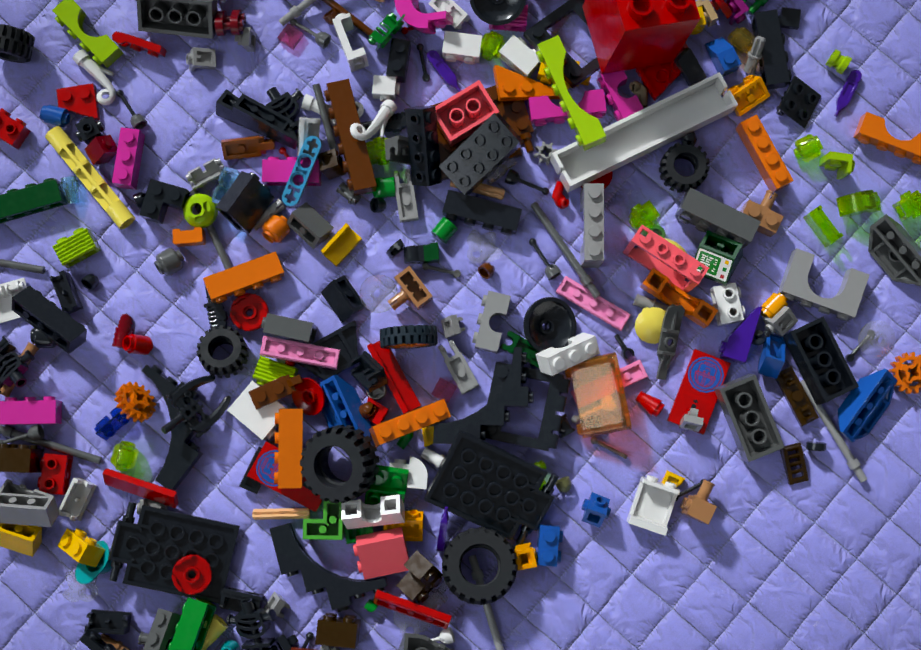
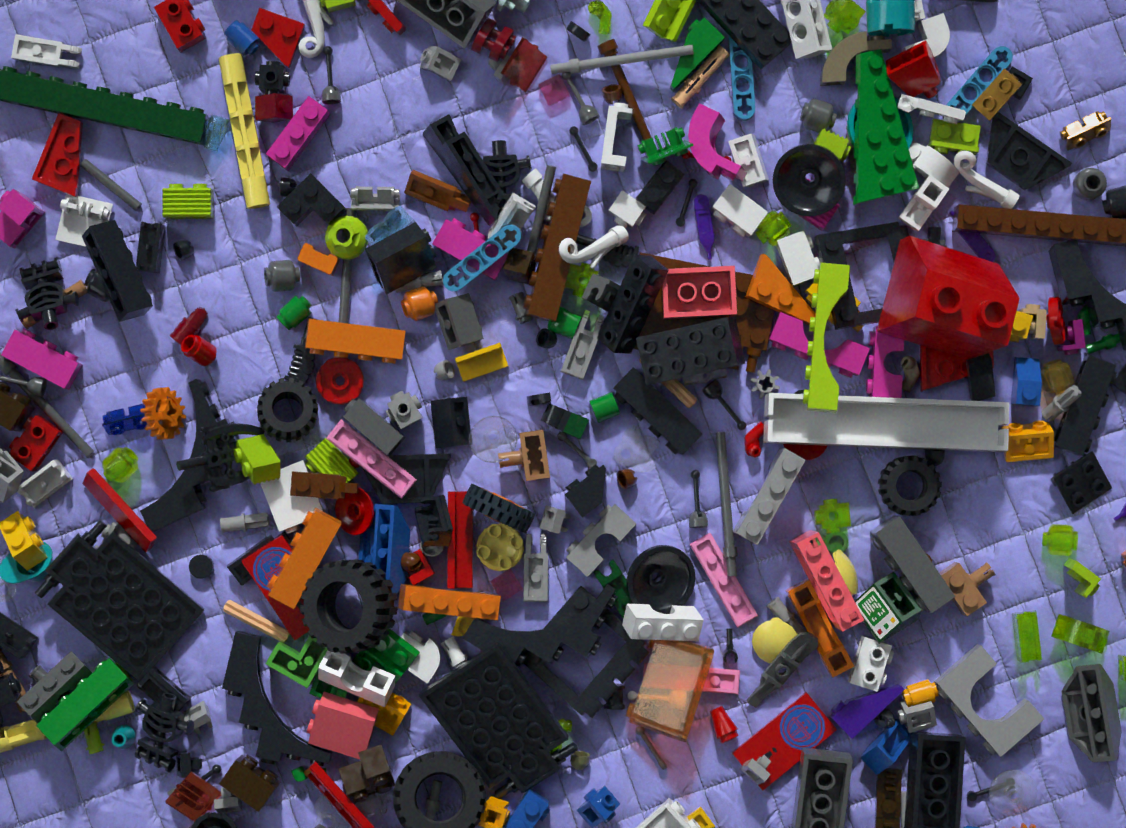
camera: 25 degrees right, 5 degrees up
red plate [172,554,212,595] -> none
dark purple piece [436,506,449,552] -> none
orange brick [735,114,794,193] -> none
none -> black tile [189,554,214,579]
none -> light grey axle [220,513,269,533]
none -> lime brick [233,434,281,485]
none -> green brick [276,295,312,330]
none -> light grey brick [386,391,423,429]
none -> light grey hinge [434,360,455,381]
none -> light yellow dish [476,523,524,571]
none -> clear red piece [501,37,547,92]
none -> black slope [565,464,606,518]
none -> black hinge [569,126,598,172]

